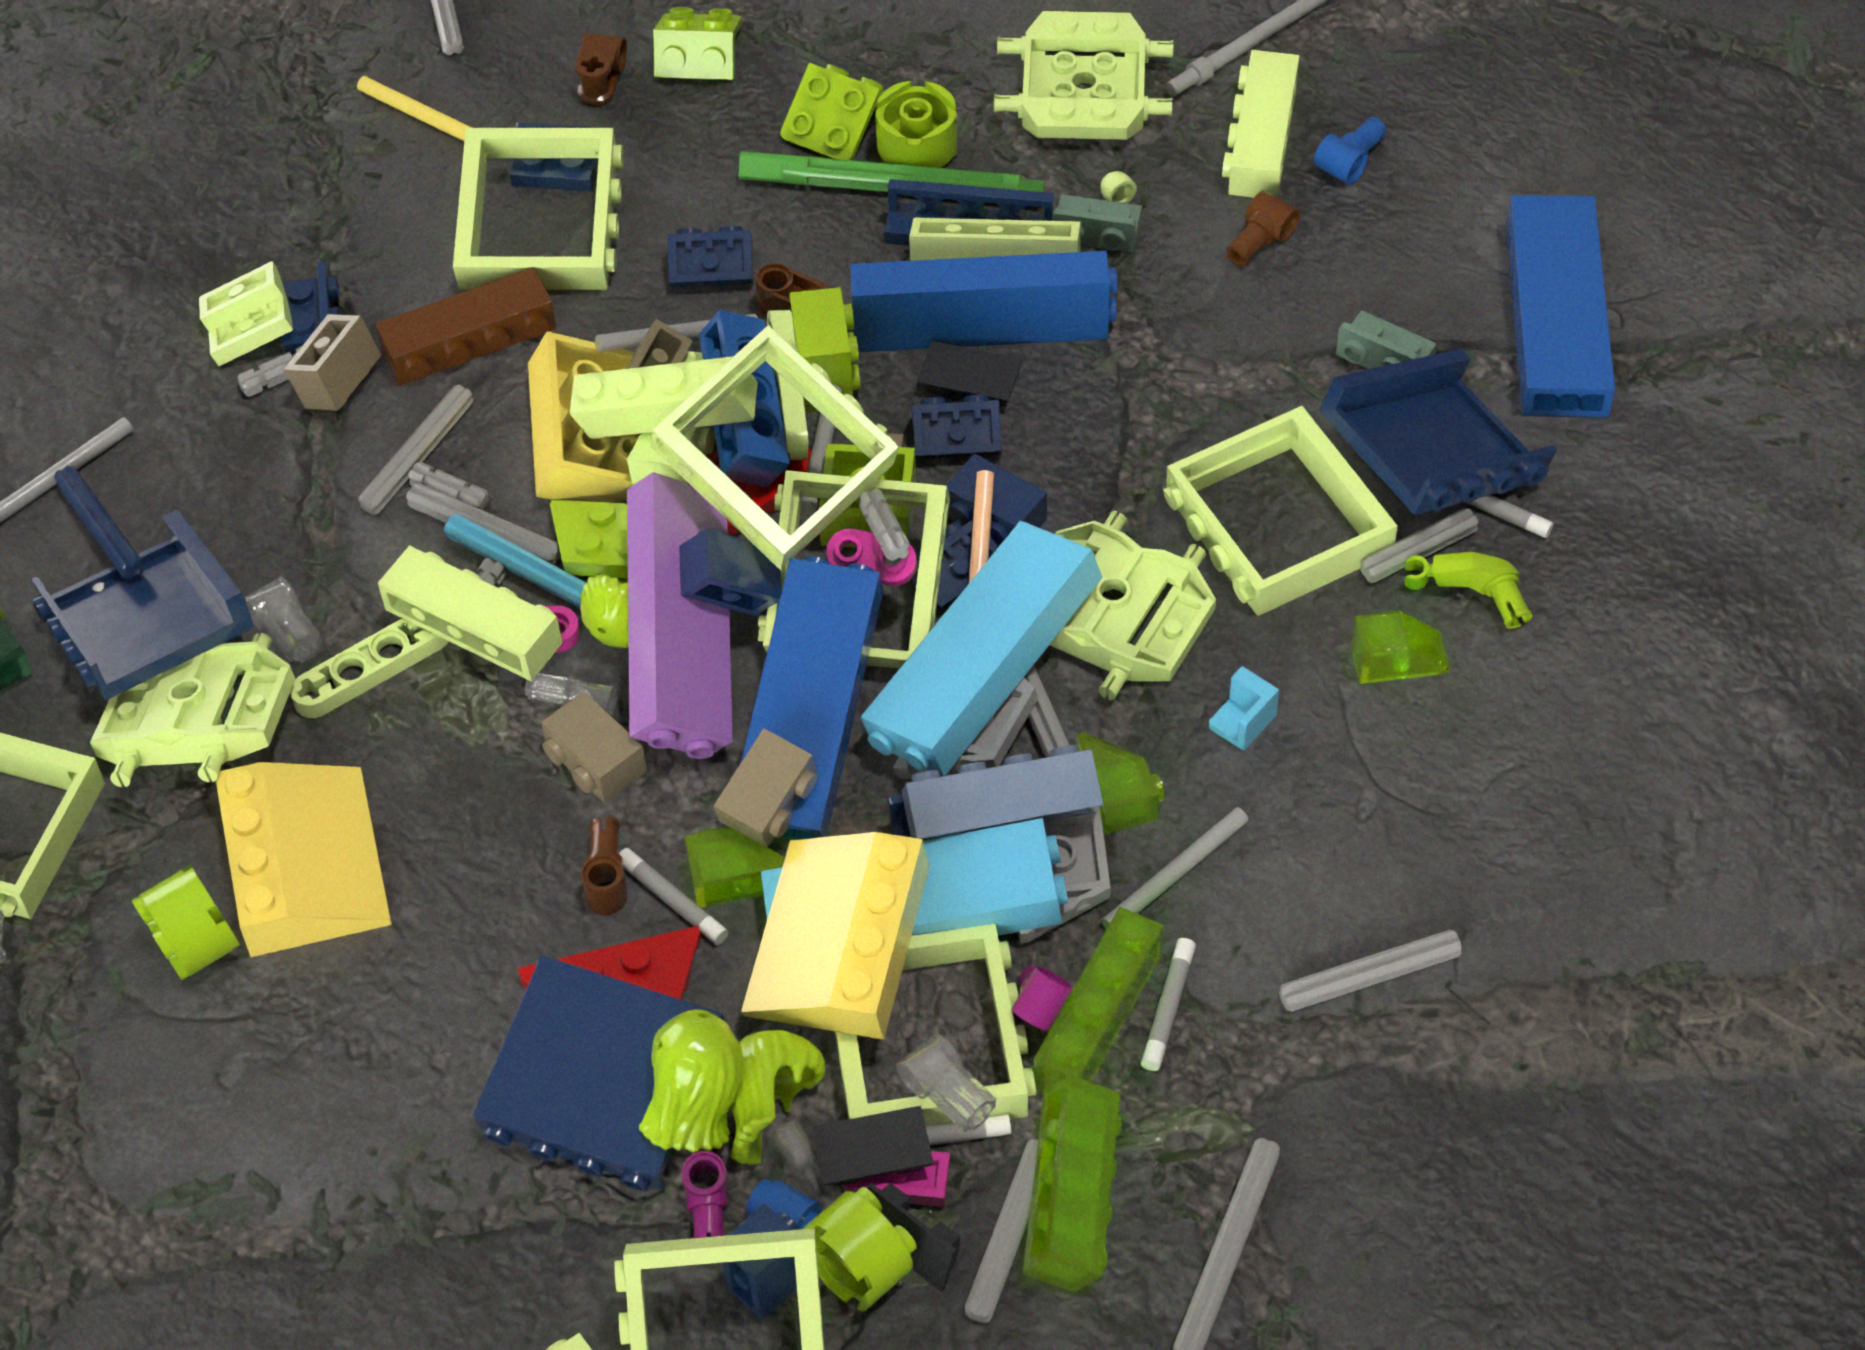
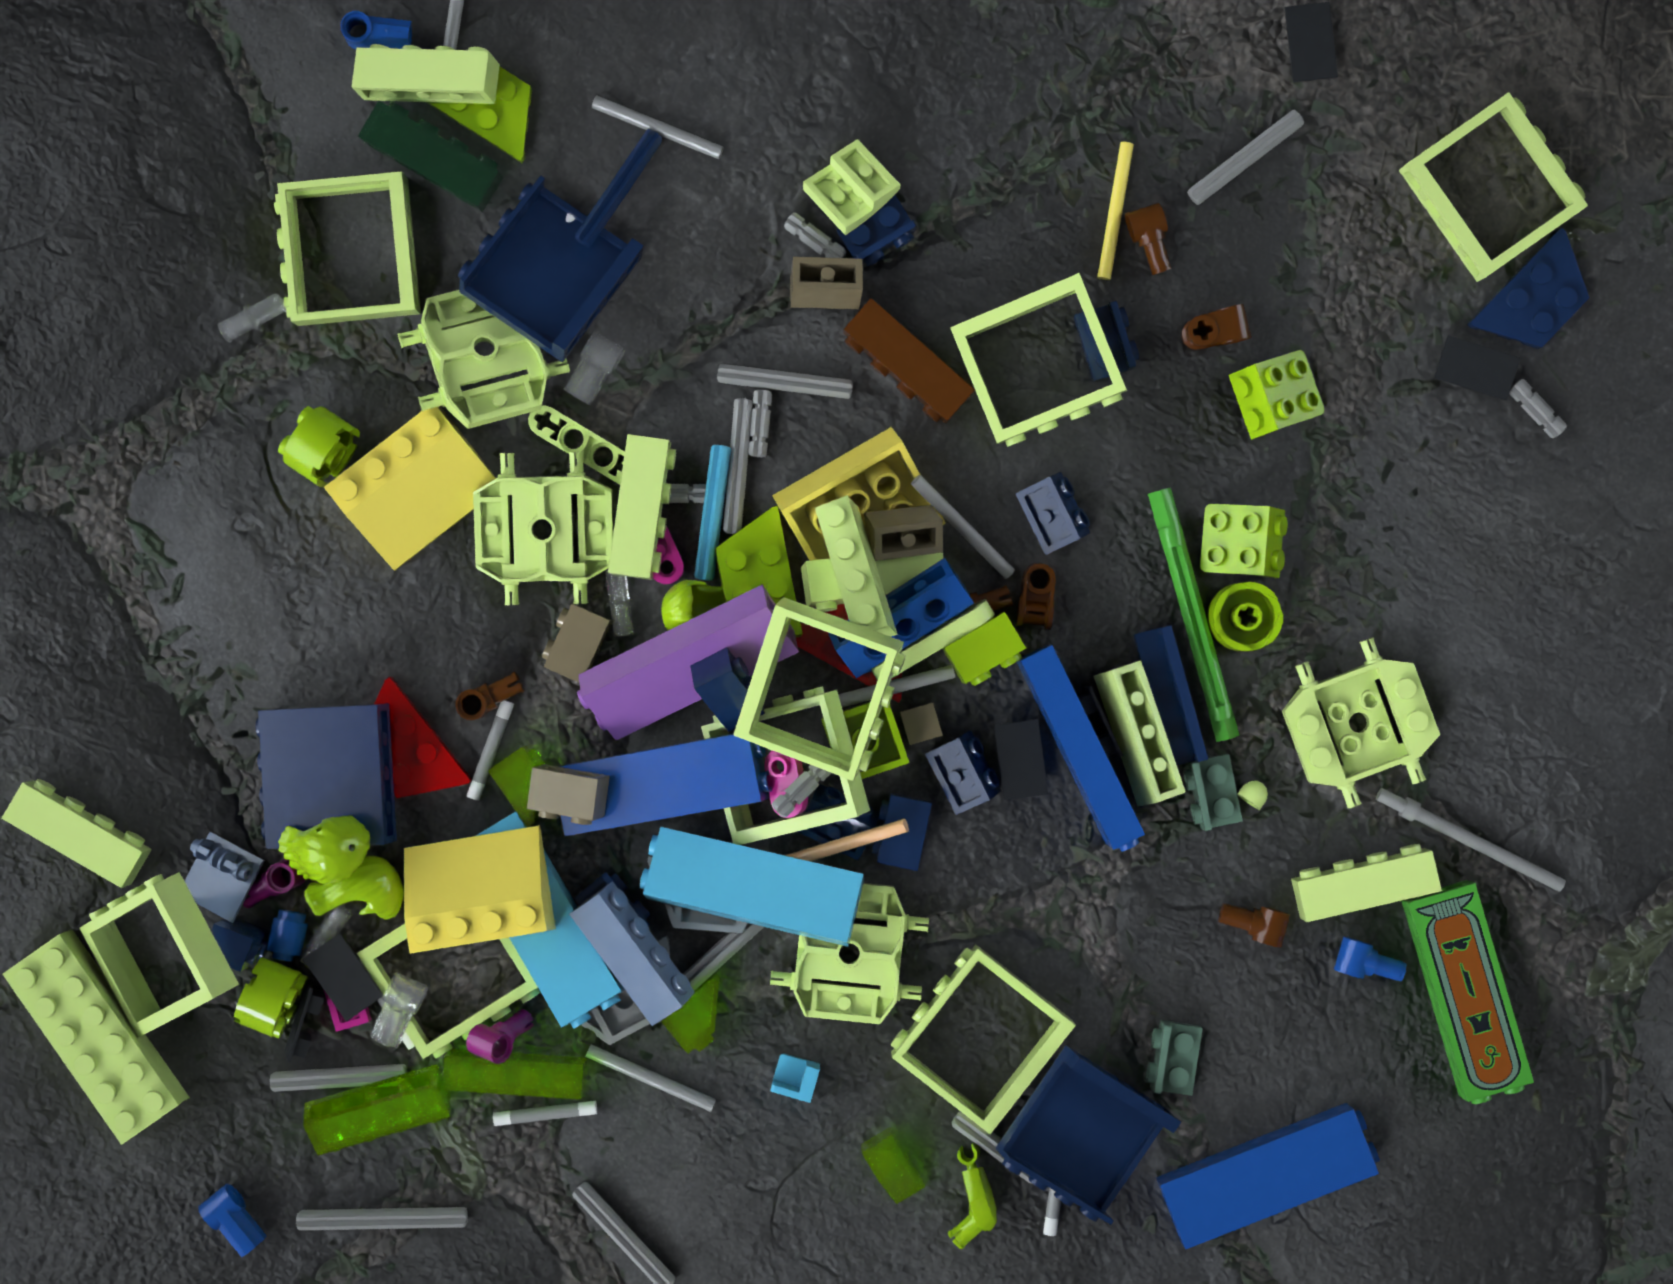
camera: 65 degrees right, 35 degrees up
none -> sand blue hinge [185,832,265,923]
none -> yellowish green piece [473,452,614,605]
none -> reddish brown pin [1125,202,1172,275]
none -> brick [1402,880,1534,1104]

